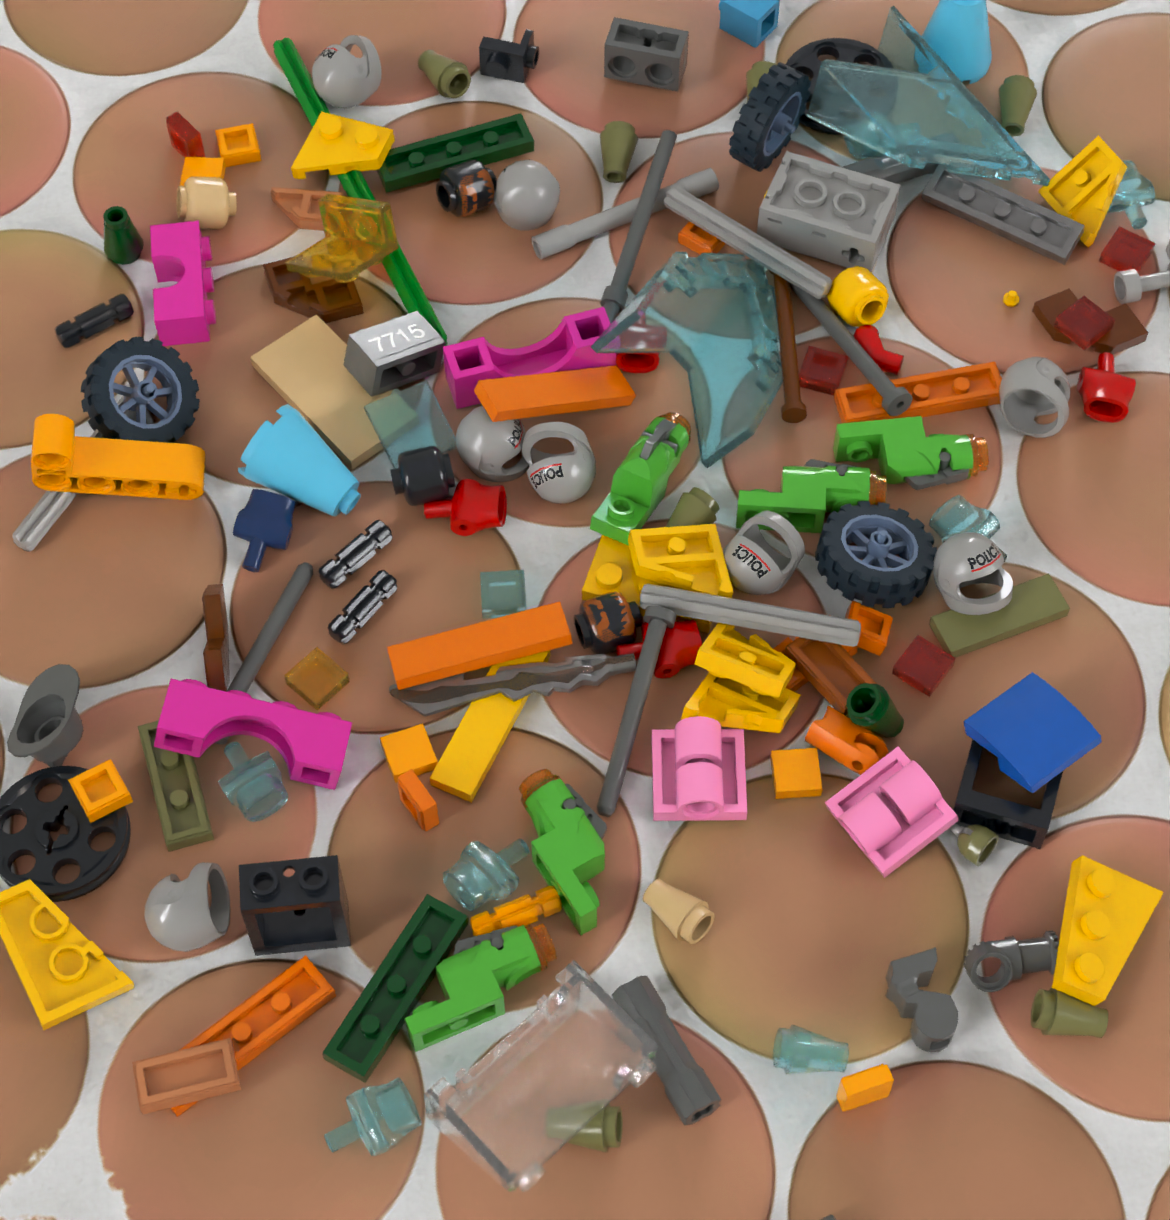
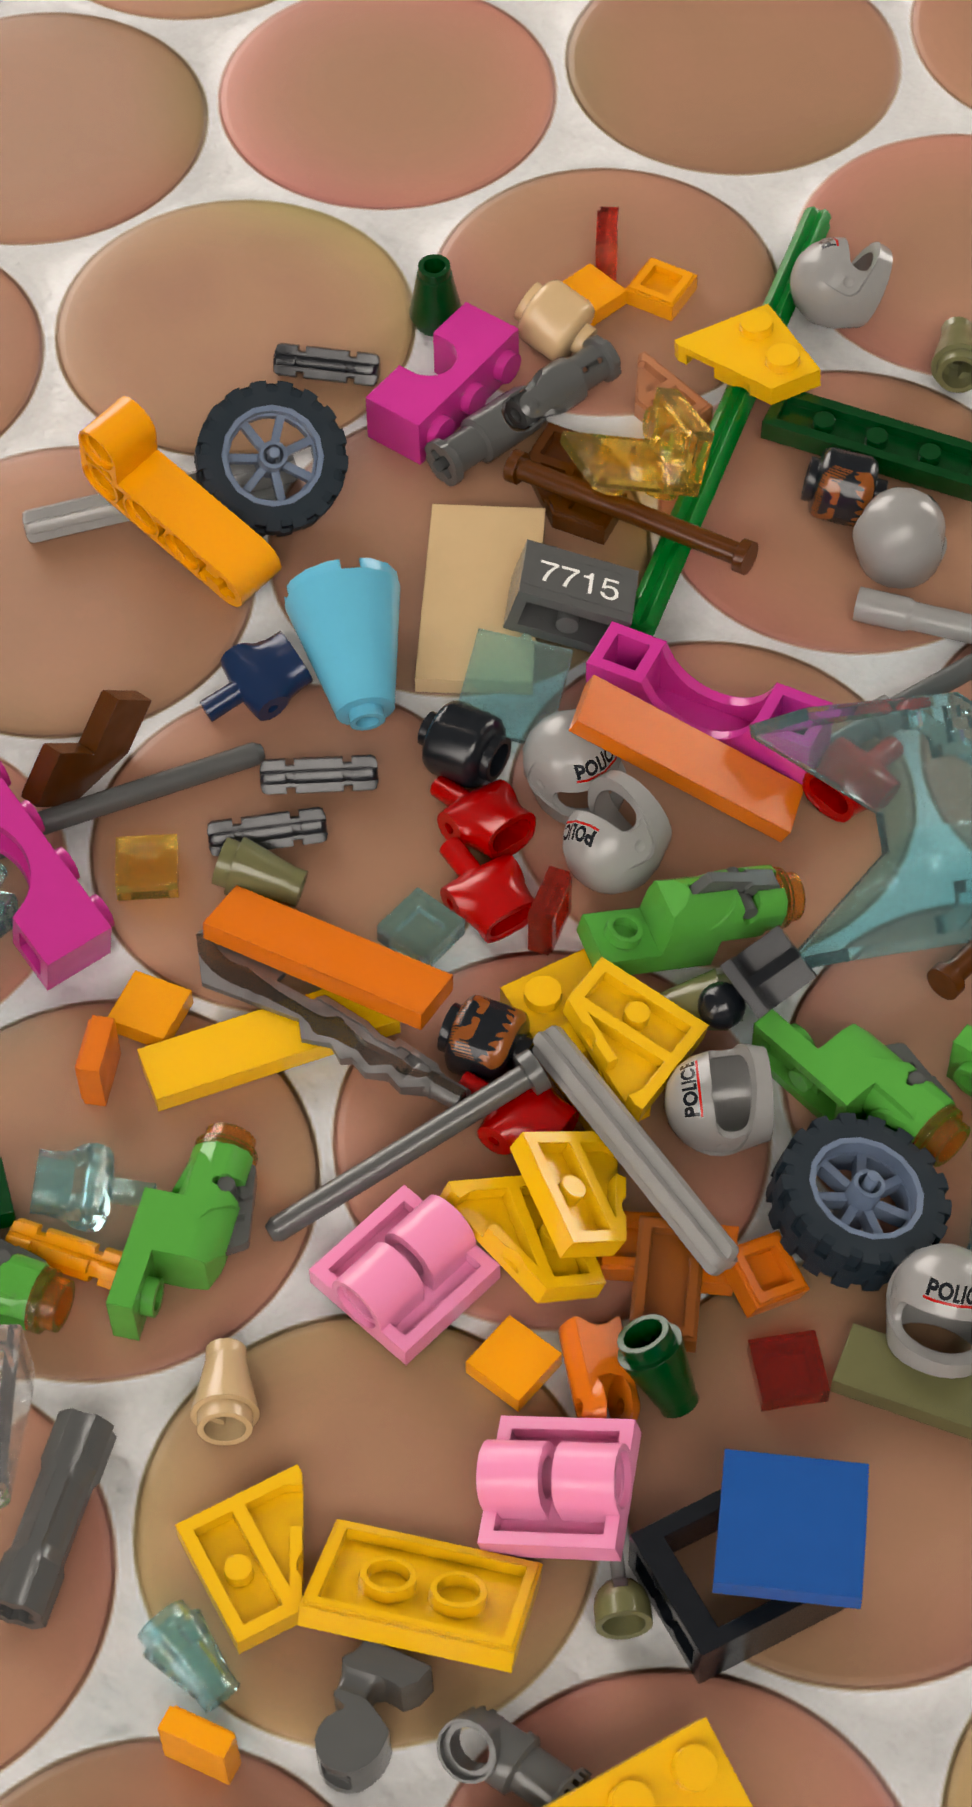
camera: 45 degrees right, 5 degrees down
none -> yellow wing [175,1464,304,1654]
none -> olive cone [212,836,308,906]
none -> yellow tile [297,1519,543,1673]
none -> dark grey piece [425,335,621,486]
none -> red piece [439,837,539,943]
none -> reddish brown bar [503,449,758,575]
none -> clear red tile [528,866,572,956]
none -> black piece [697,924,817,1030]

